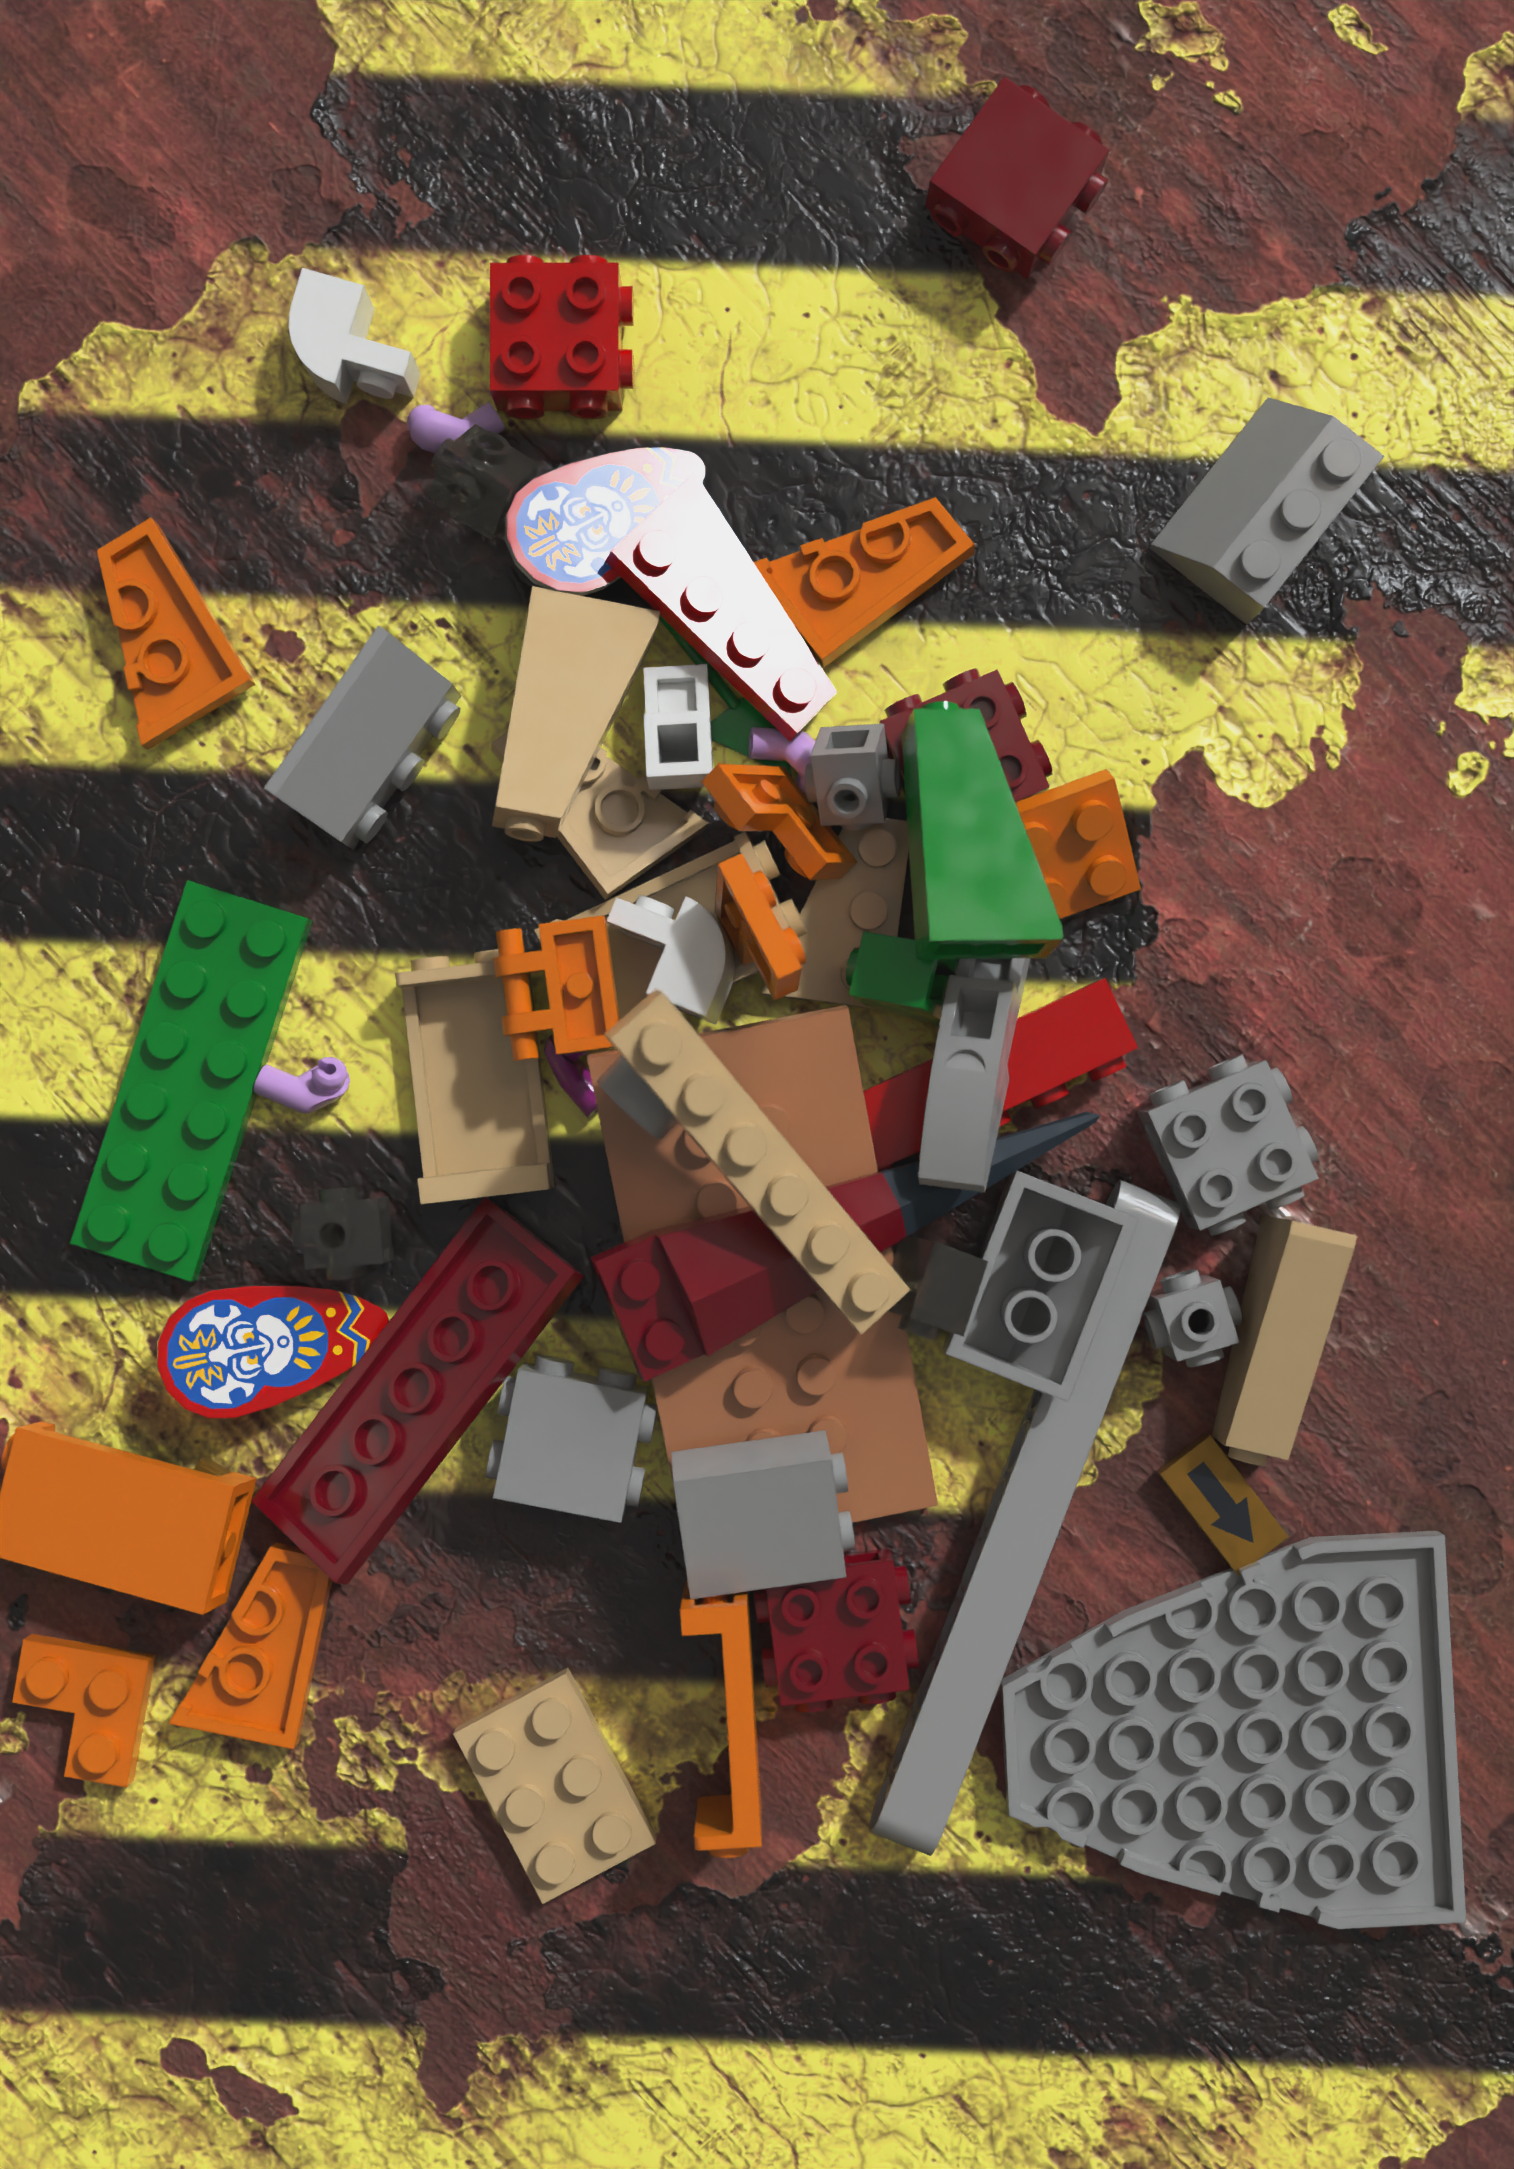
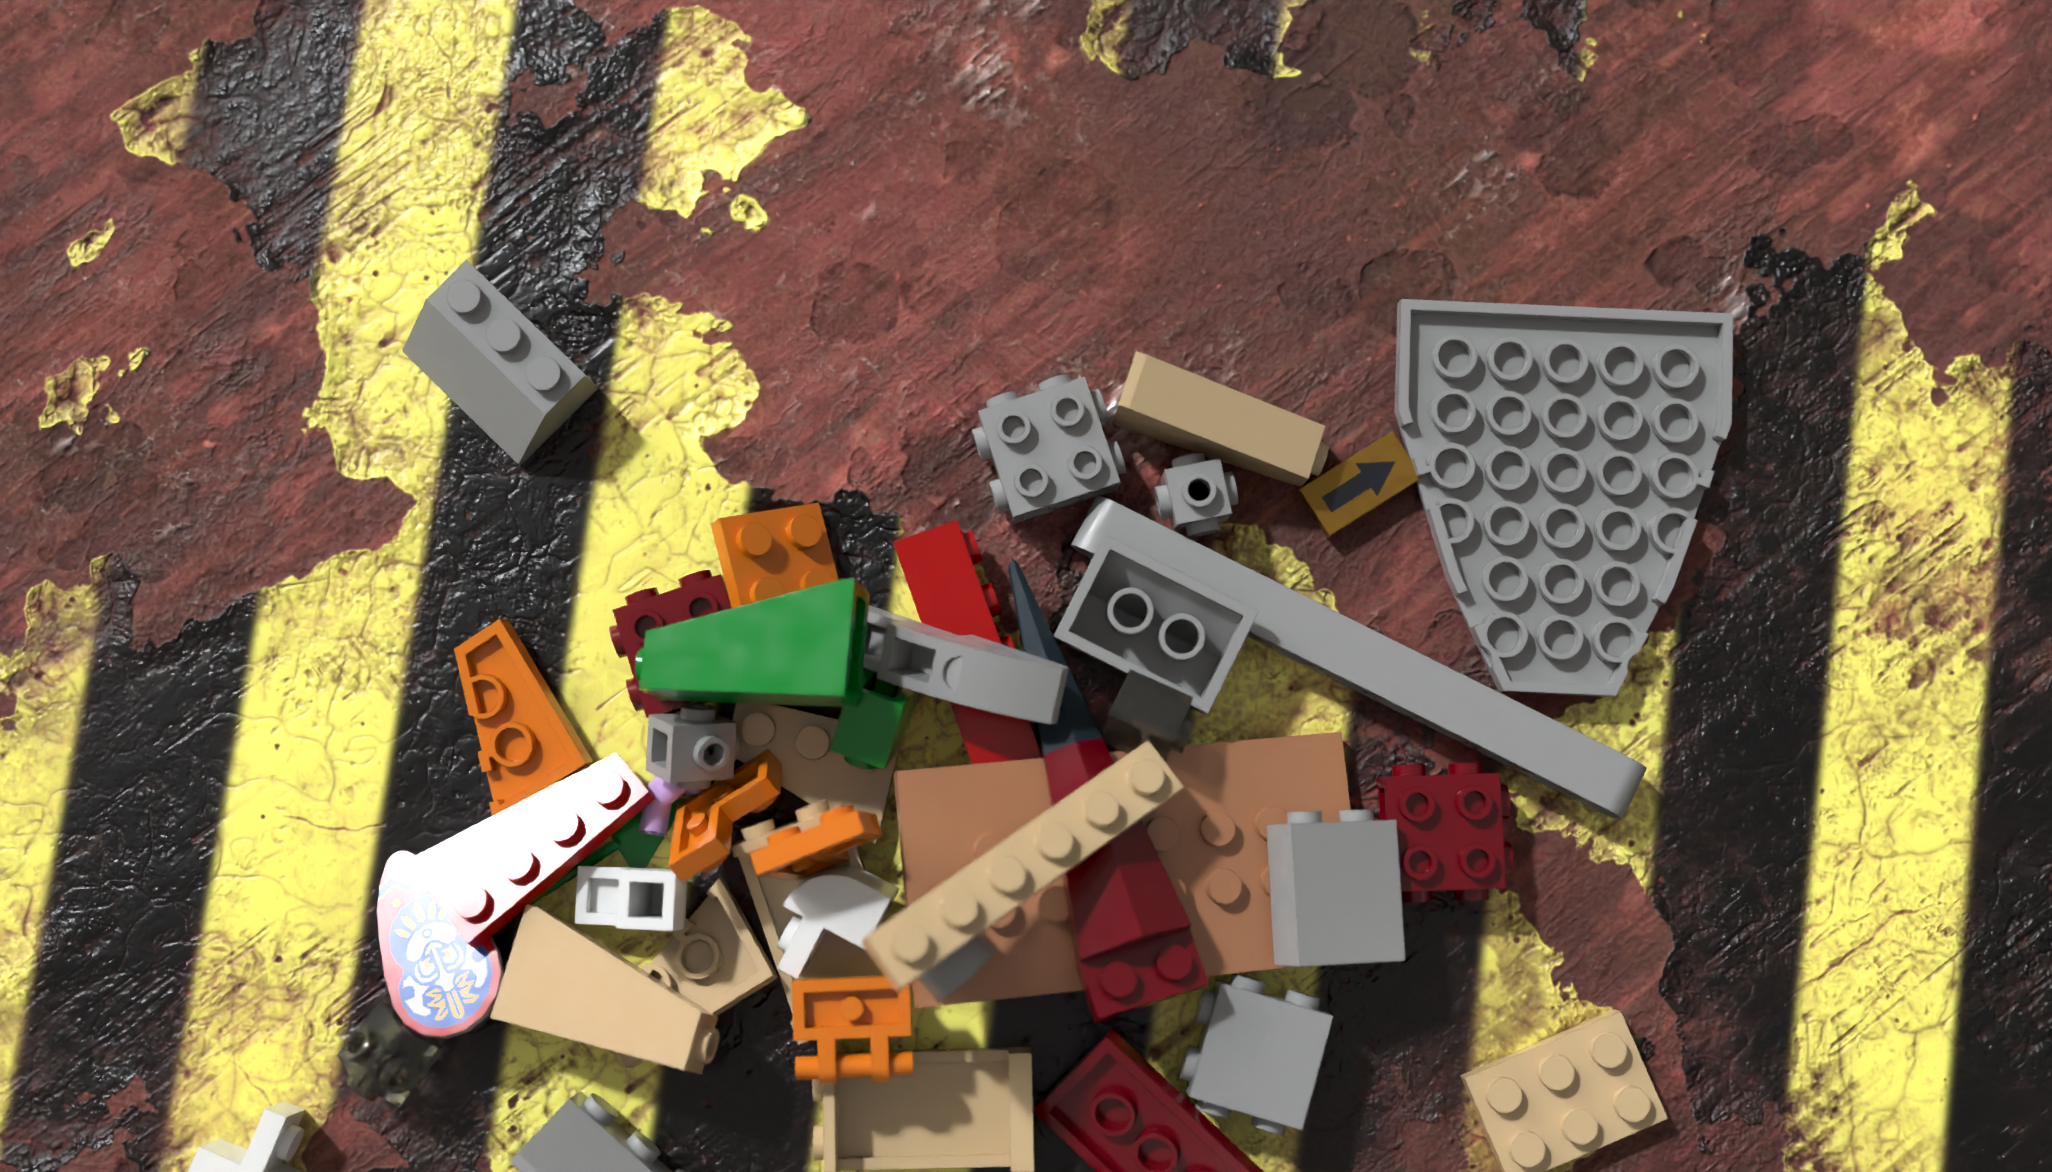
camera: 90 degrees left, 5 degrees down
lavender arm [407,402,506,459] -> none
red brick [490,255,634,420] -> none
magenta arm [544,1034,598,1118] -> none
orange panel [680,1581,762,1858] -> none
dark red brick [925,76,1110,279] -> none

